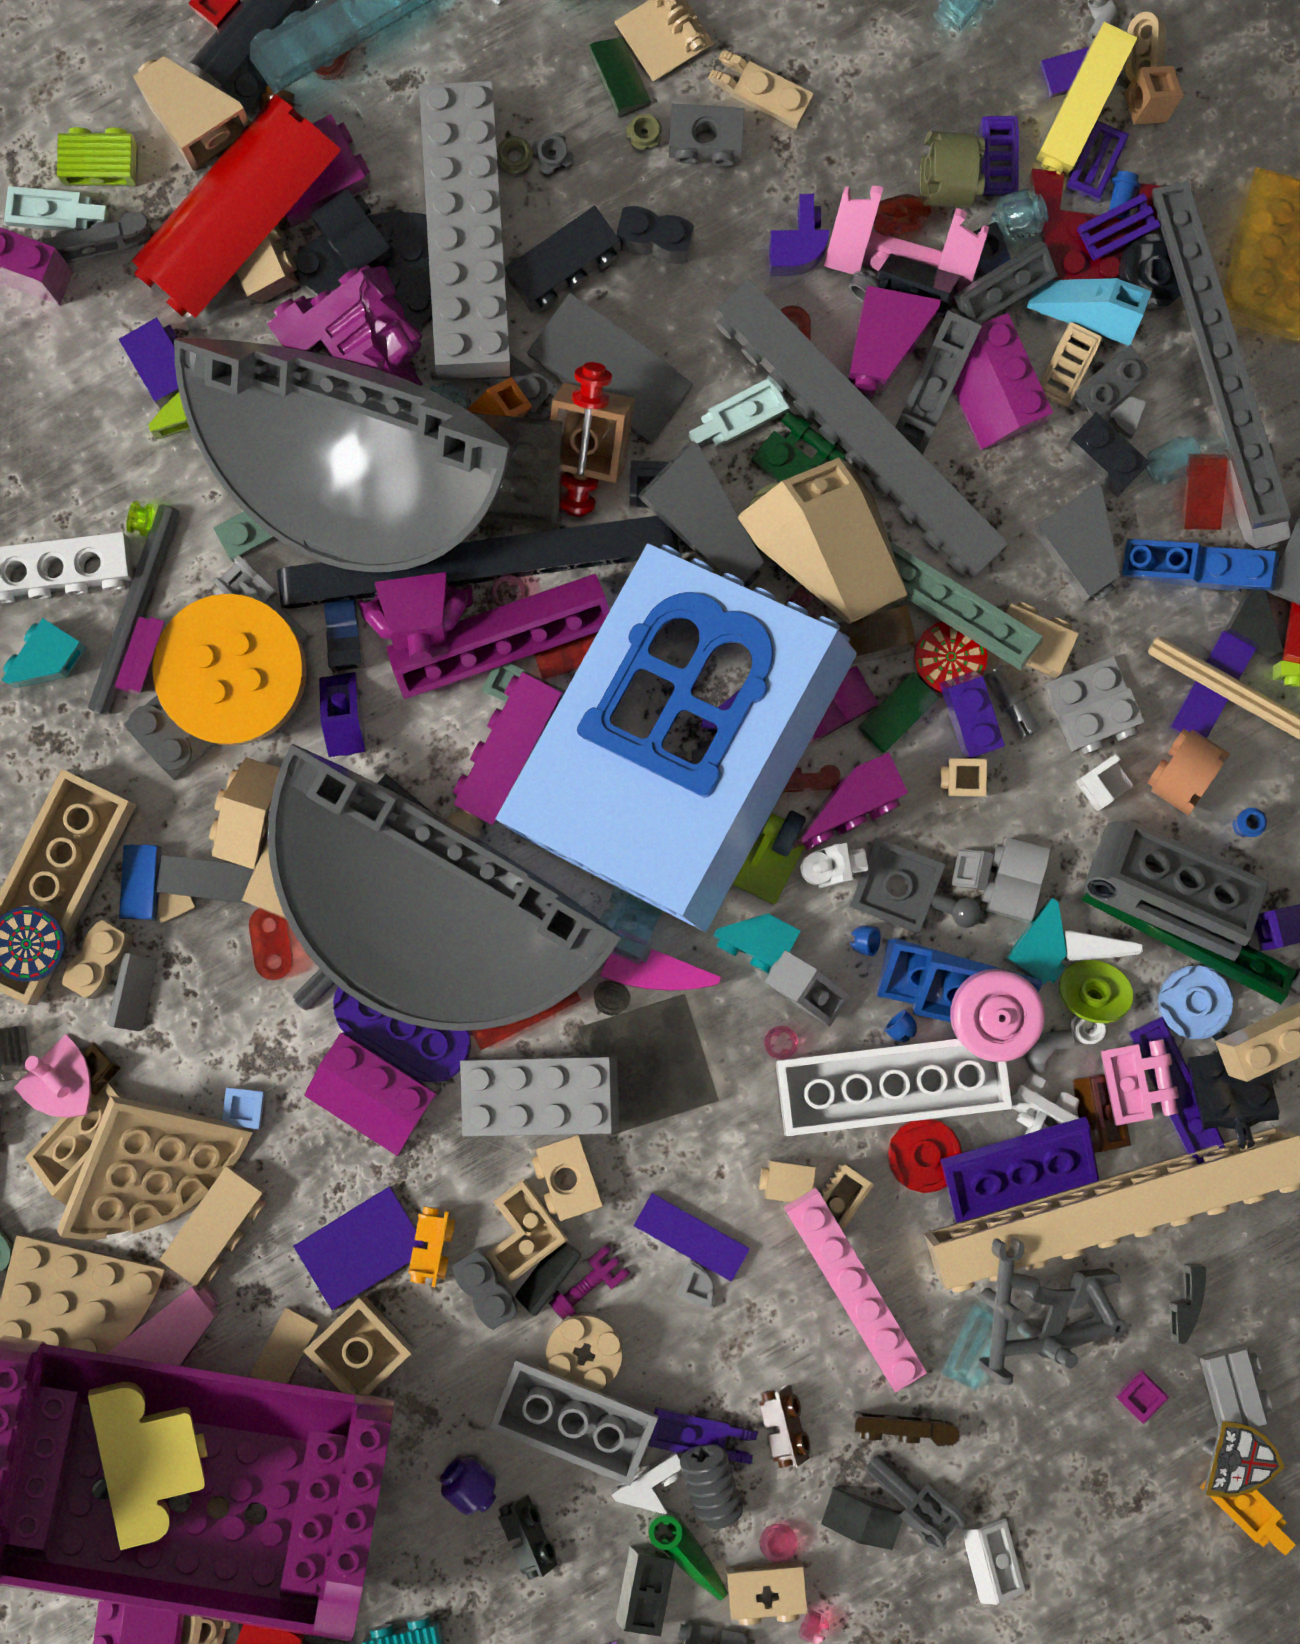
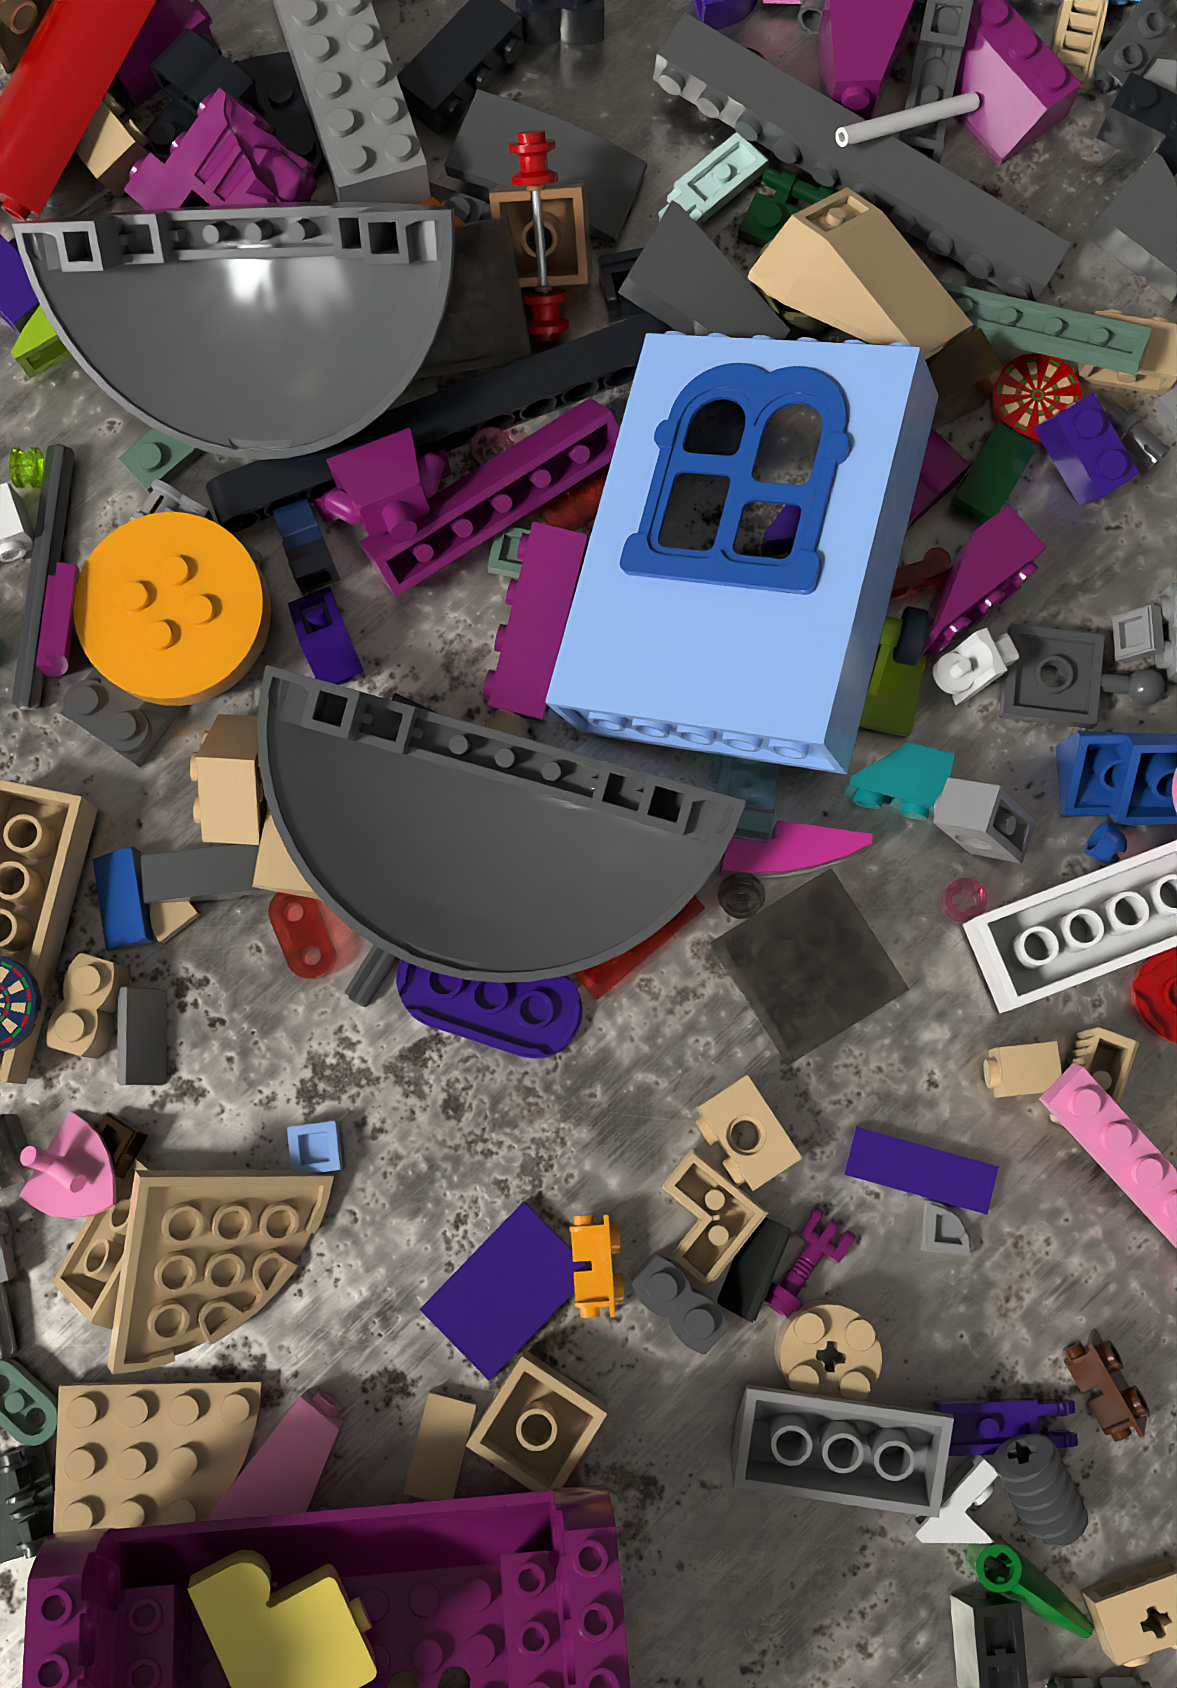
camera: 10 degrees left, 5 degrees down
tan brick [159,1166,267,1286] -> none
magenta slope [304,1032,439,1156] -> none
dark purple head [440,1457,496,1515] -> none
light grey brick [460,1055,619,1137] -> none
pearl dark grey hinge [498,1494,558,1580] -> none
clear pink plate [759,1523,797,1563] -> none
blue hinge [850,925,881,956] -> none
tan brick [941,758,987,797] -> none
none -> white piece [836,92,980,147]

